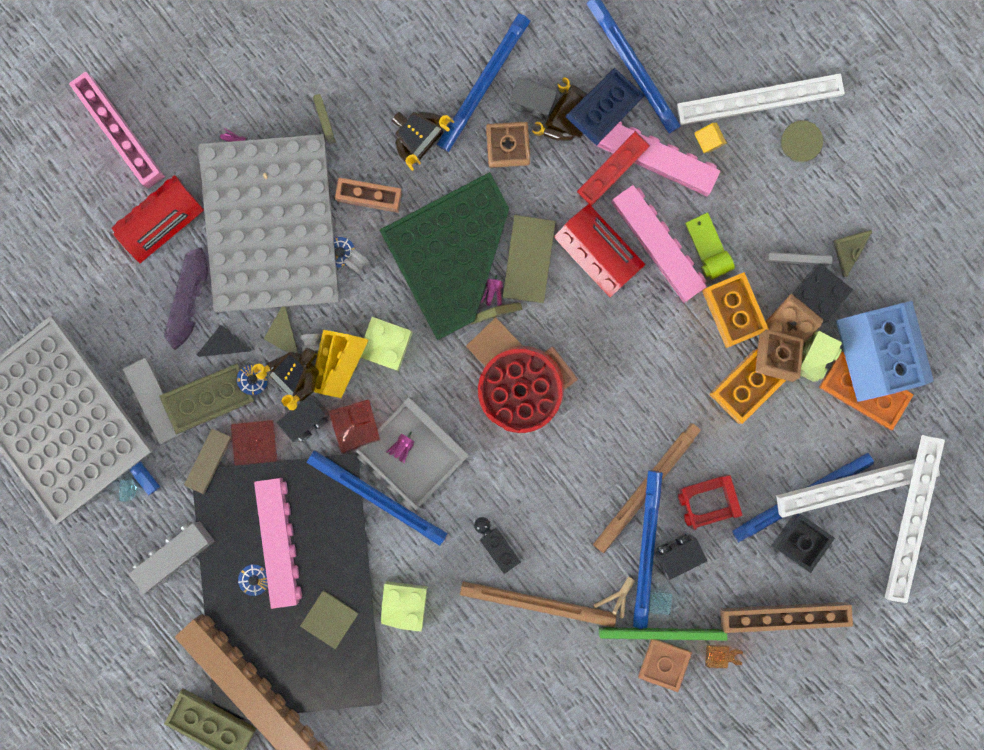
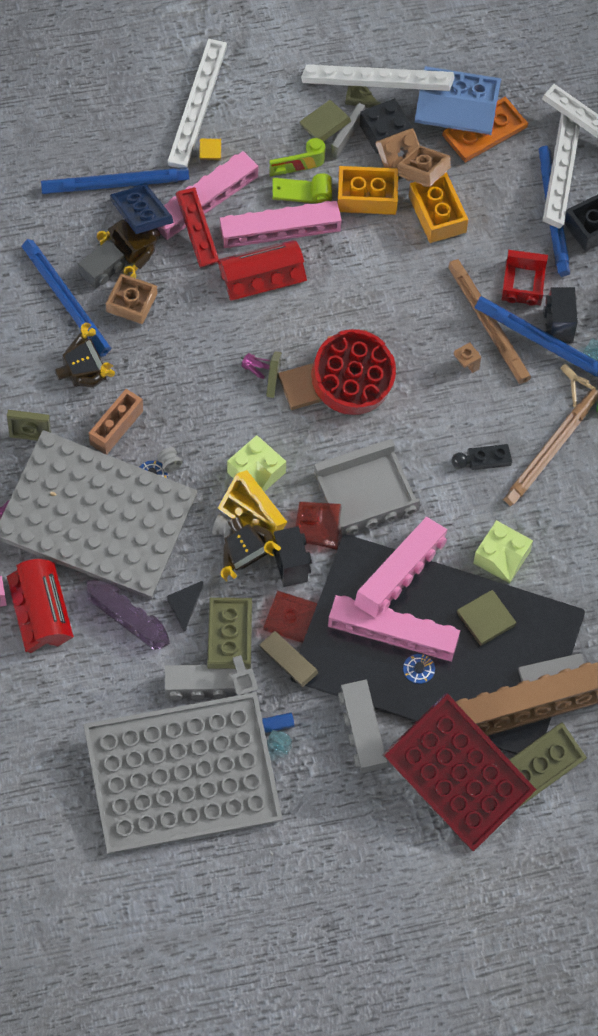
camera: 70 degrees left, 25 degrees down
blue piece [237,364,268,395] -> none
olive tile [264,306,298,353] -> none
blue piece [306,450,448,546] -> none
dark green plate [380,172,509,341] -> none
flat silver piece [386,432,414,464] -> none
olive tile [503,215,556,304] -> none
olive tile [781,120,823,162] -> none
yellowish green slope [801,331,842,382] -> none
none -> light grey plate [231,655,258,696]
none -> lime door [269,138,325,177]
none -> olive tile [299,100,351,141]
none -> white plate [301,64,454,91]
none -> bright pink brick [354,517,447,618]
none -> dark red plate [383,693,537,852]
none -> medium nougat bracket [454,342,481,373]
none -> light grey tile [518,653,584,682]

